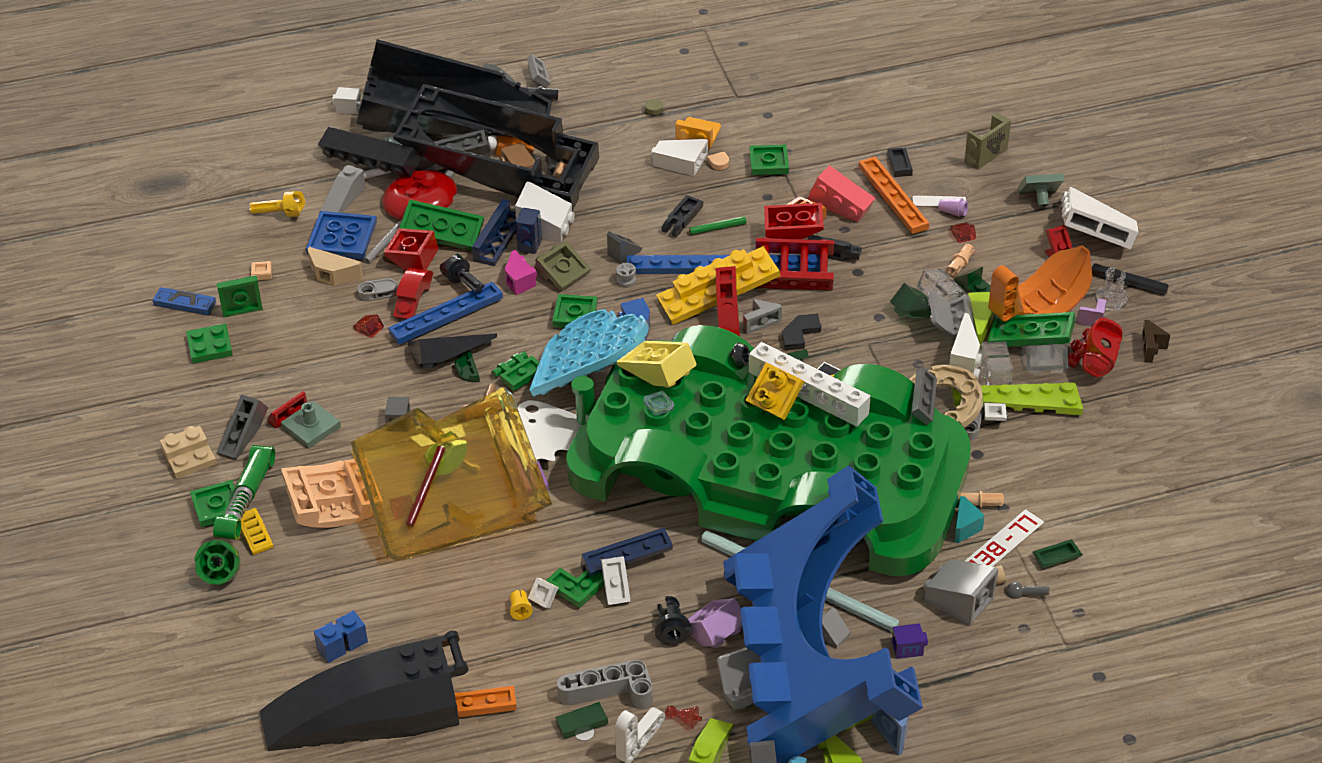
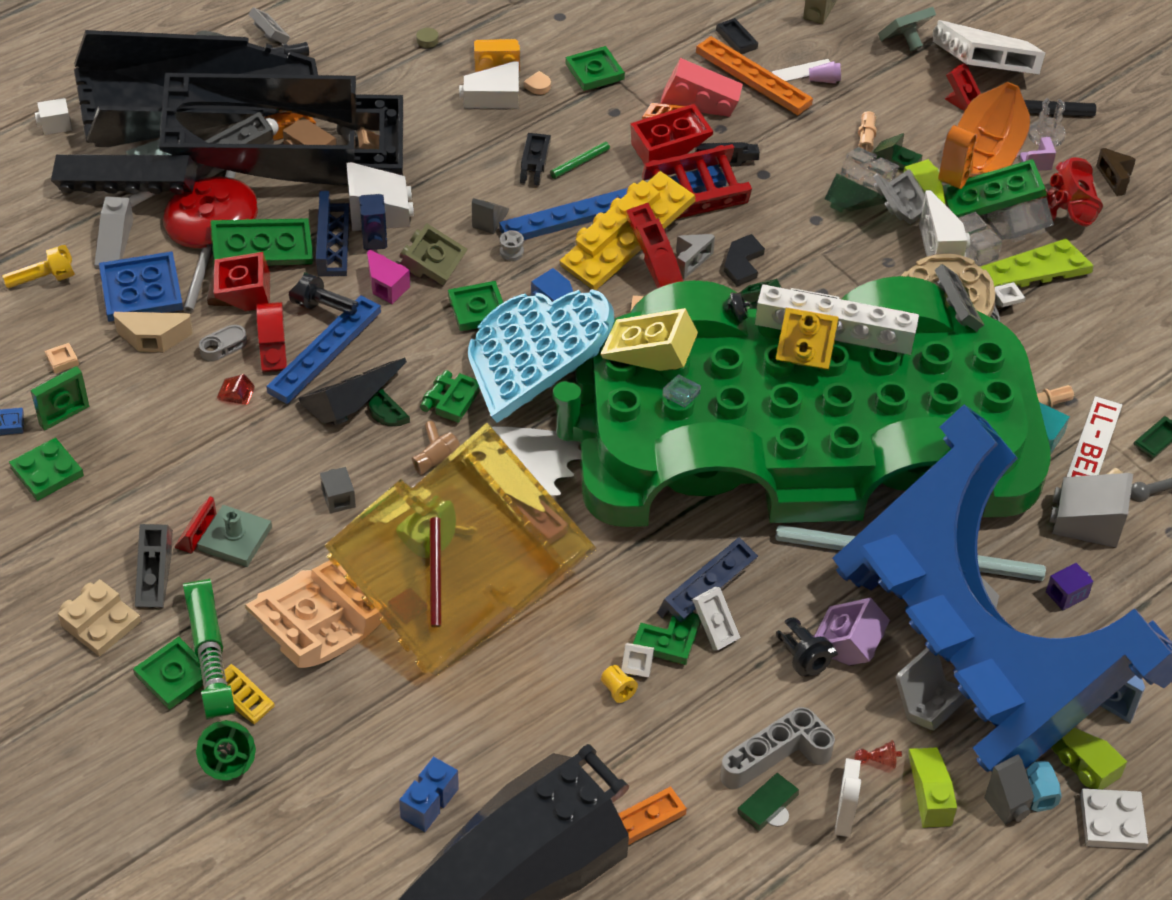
camera: 25 degrees left, 5 degrees up
clear red slope [950,222,976,243] -> none

